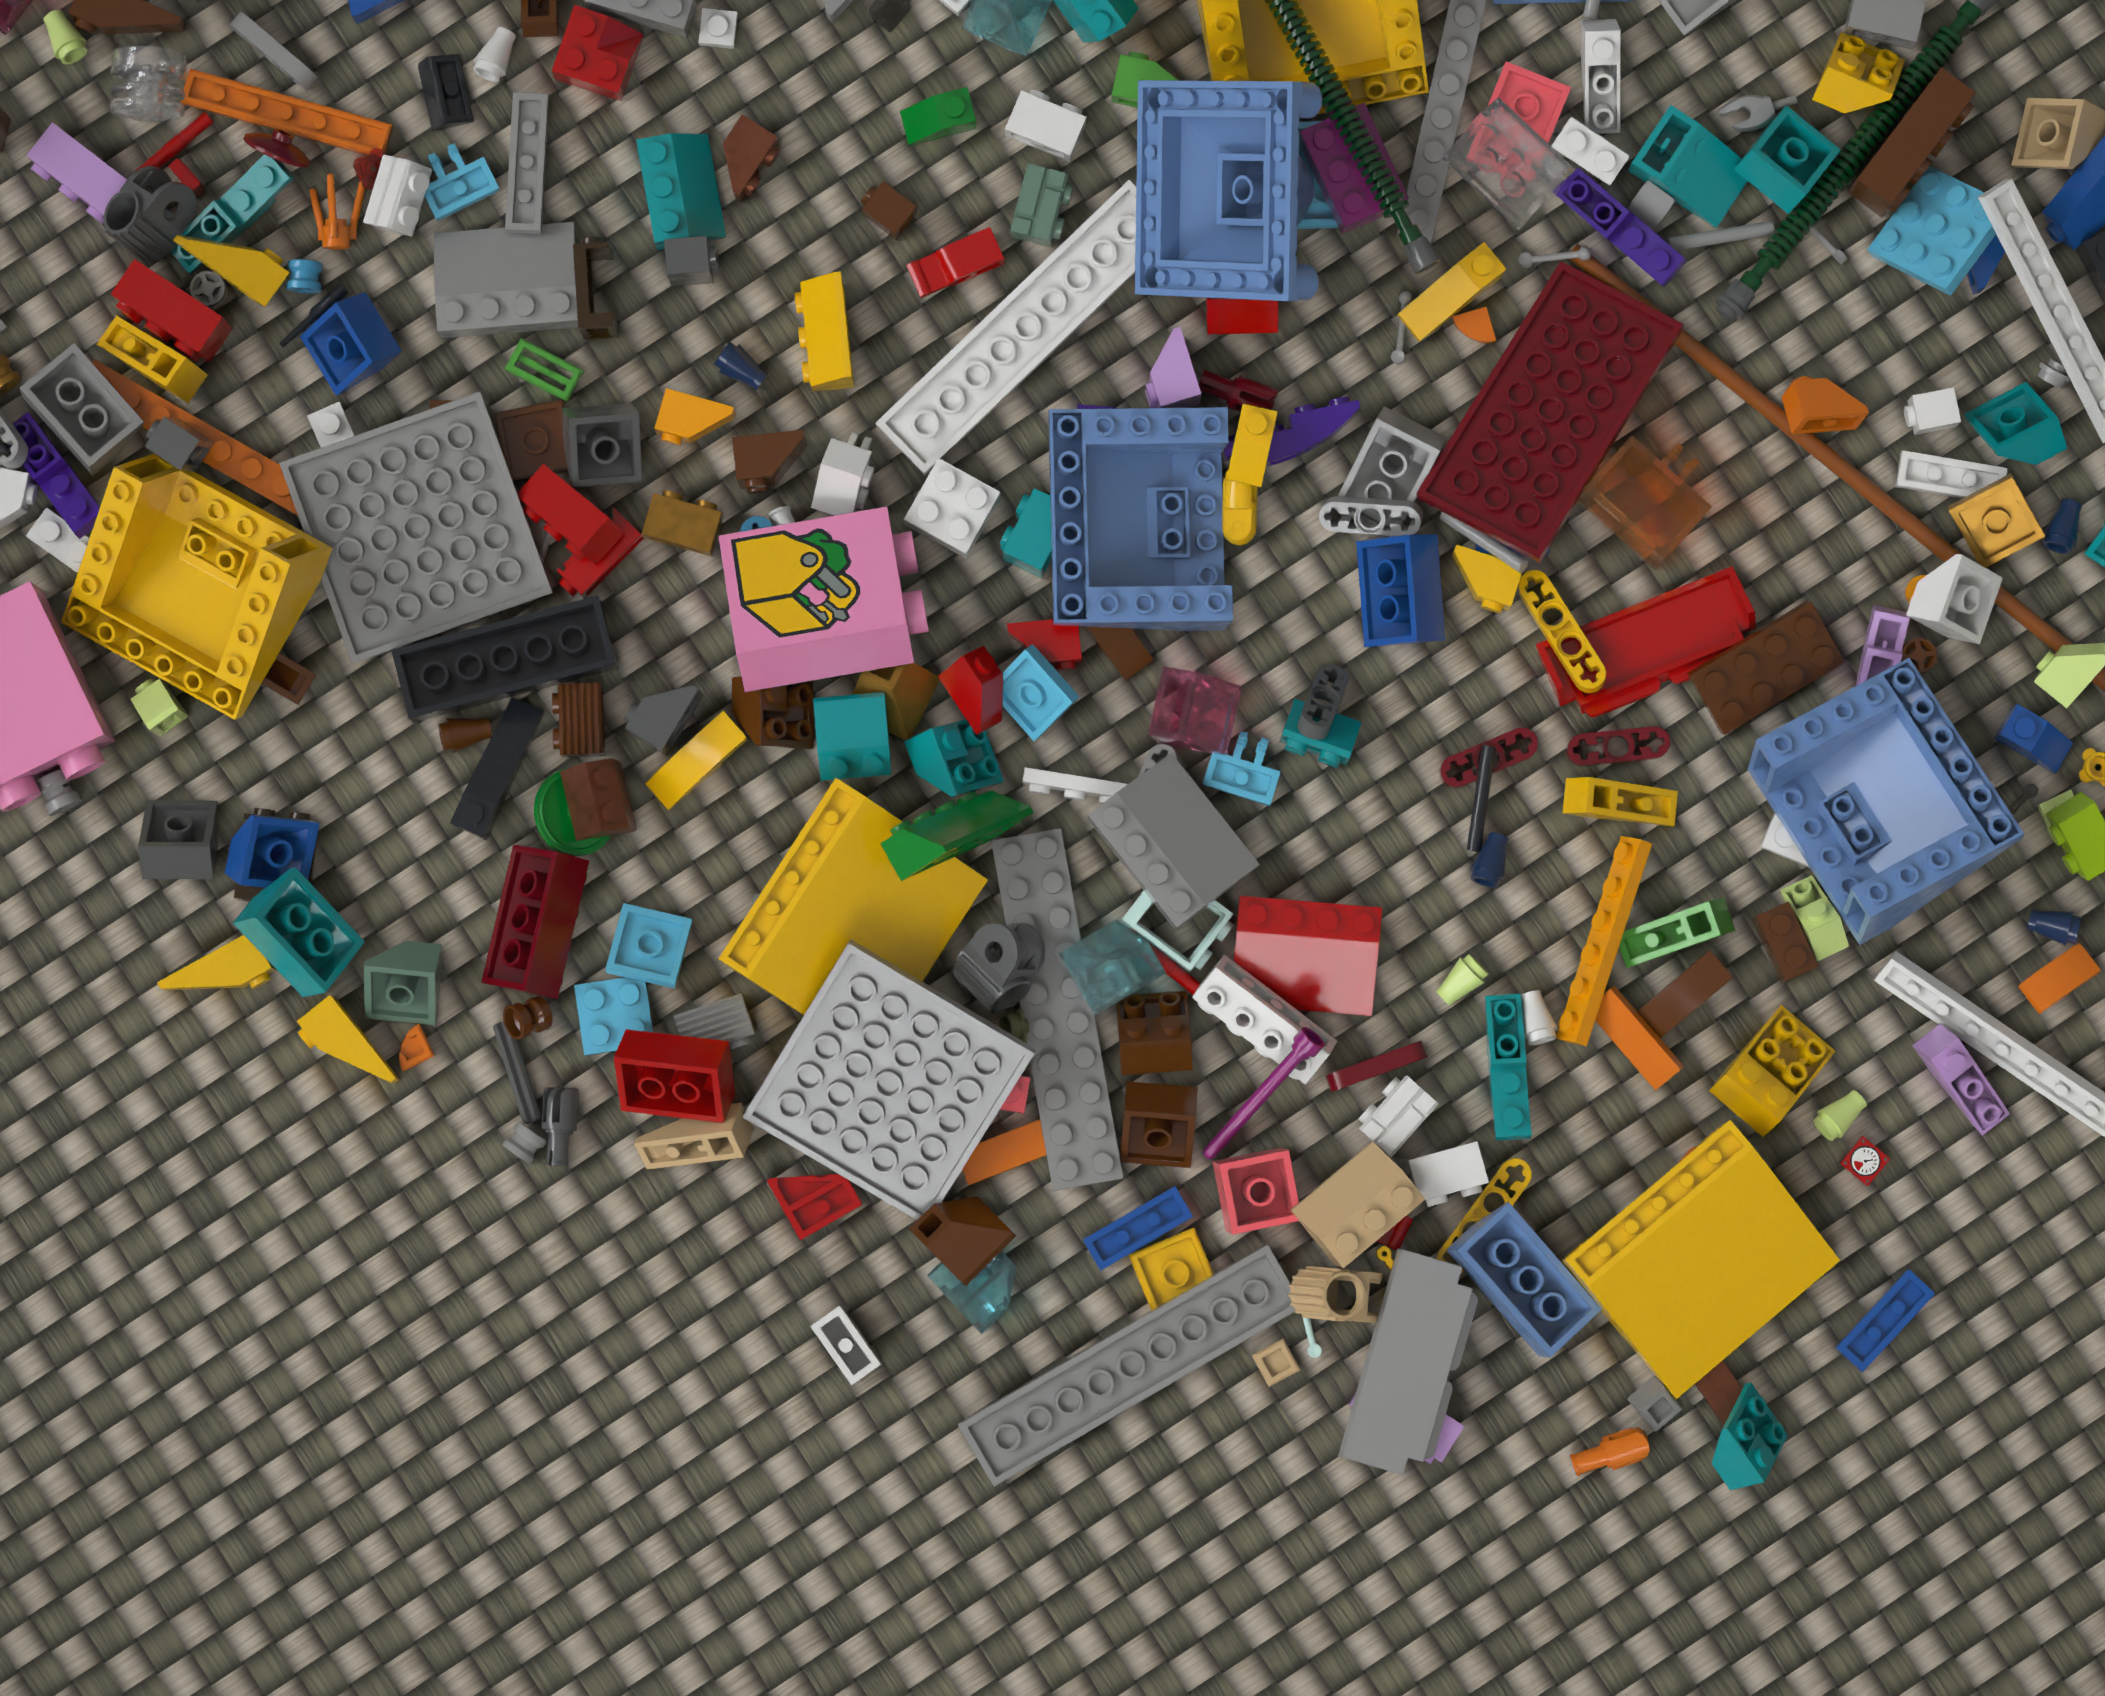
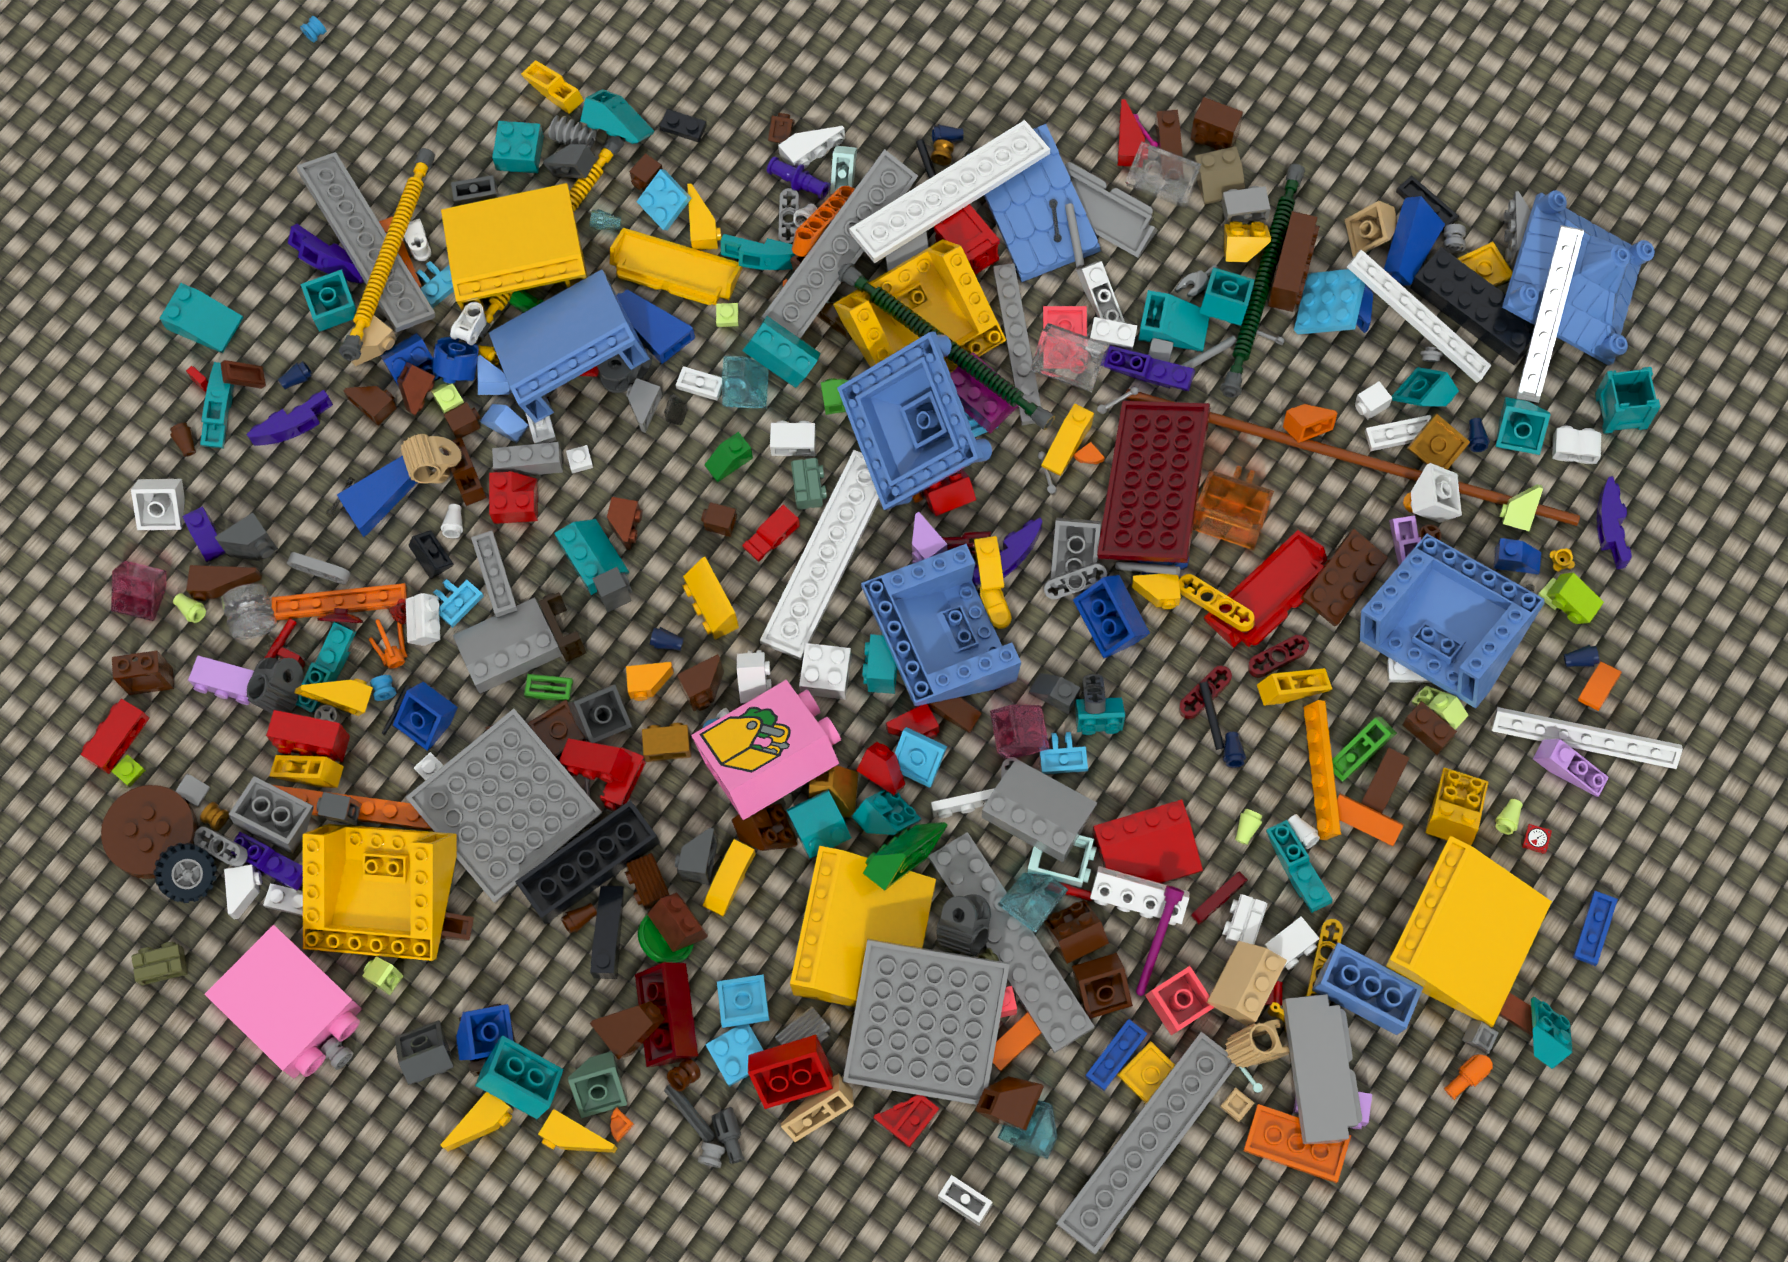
camera: 20 degrees left, 15 degrees down
none -> reddish brown slope [590,1001,665,1060]
none -> dark grey slope [1029,673,1081,714]
none -> orange plate [1243,1104,1351,1183]

